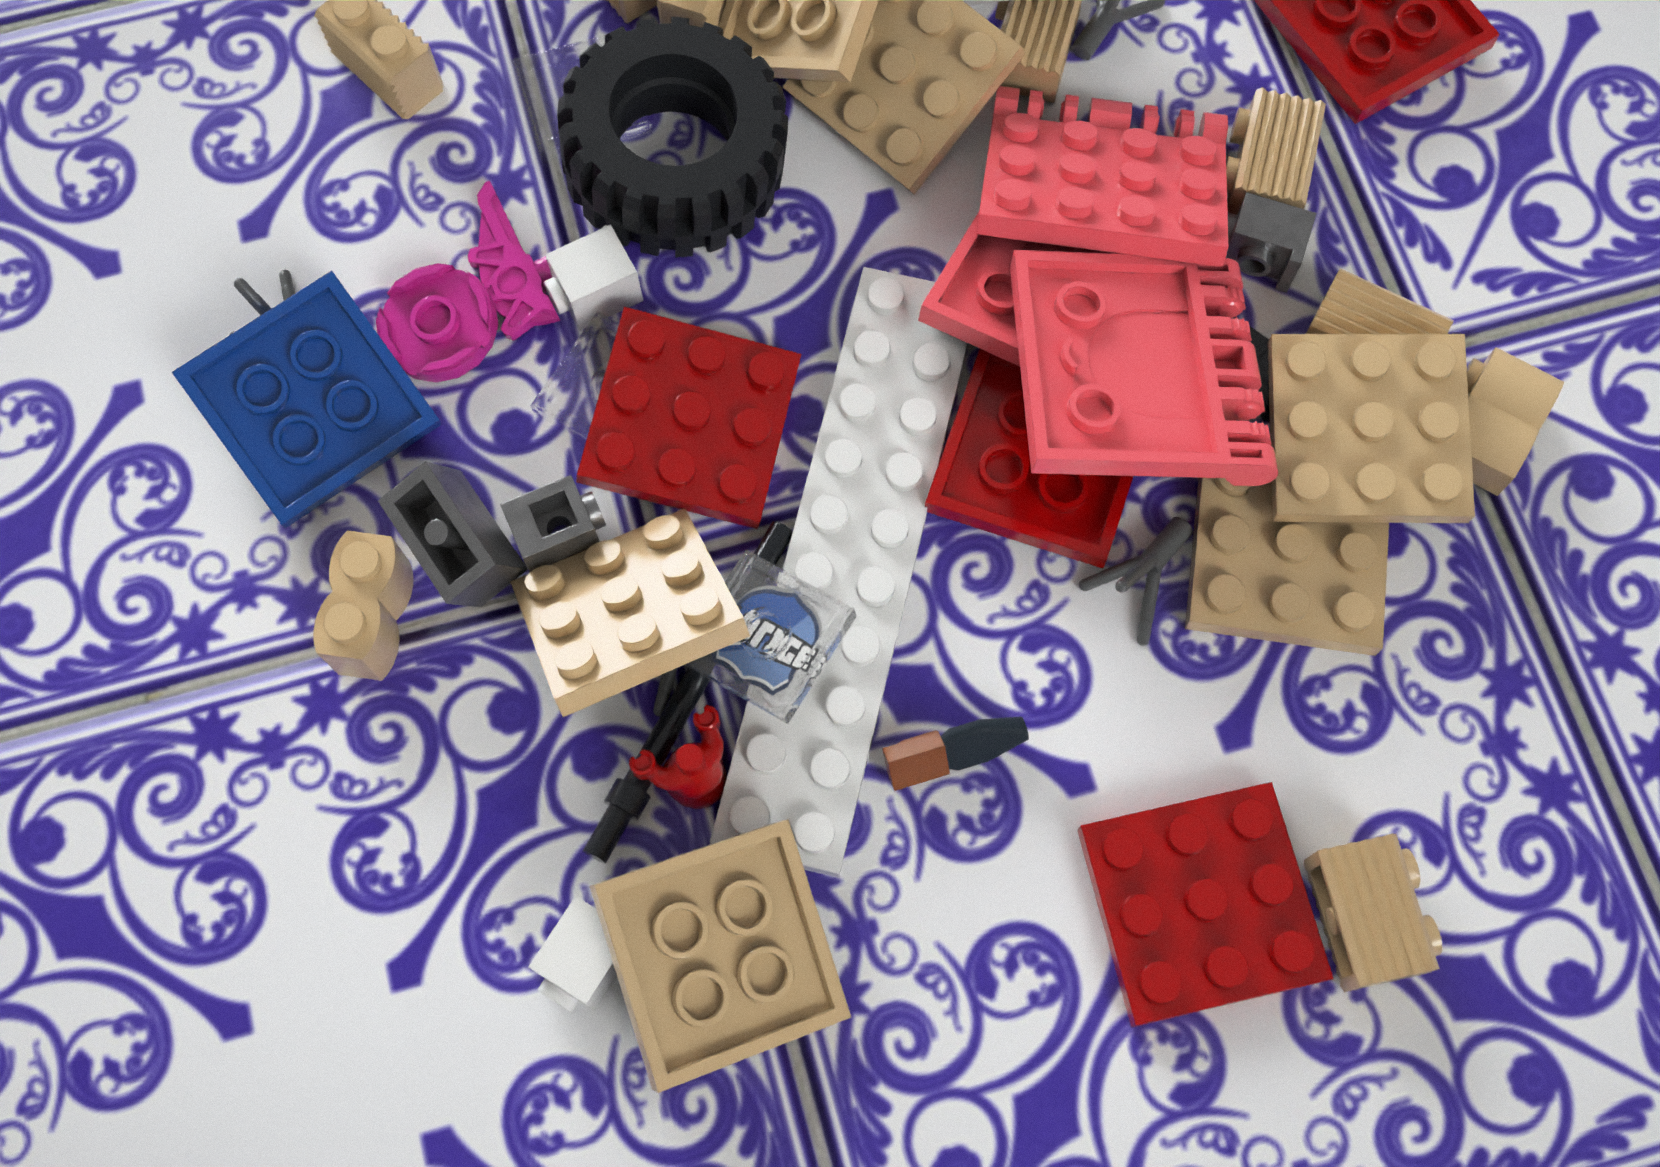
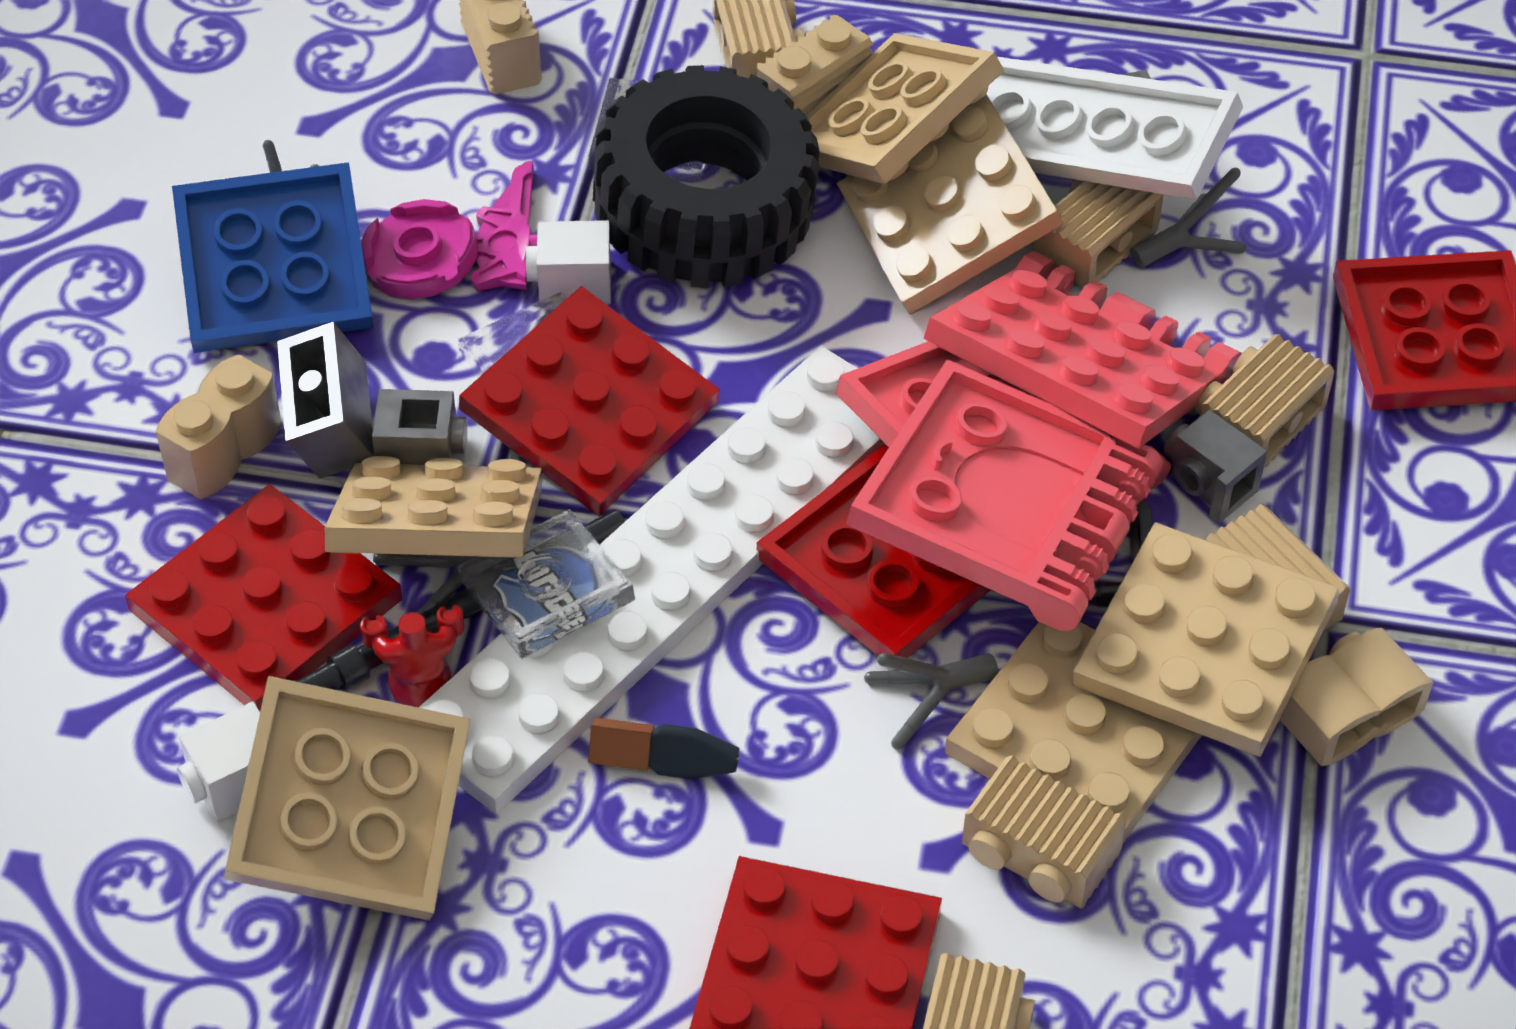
camera: 25 degrees right, 20 degrees down
none -> red plate [125,484,403,712]
none -> tan brick [962,755,1127,909]

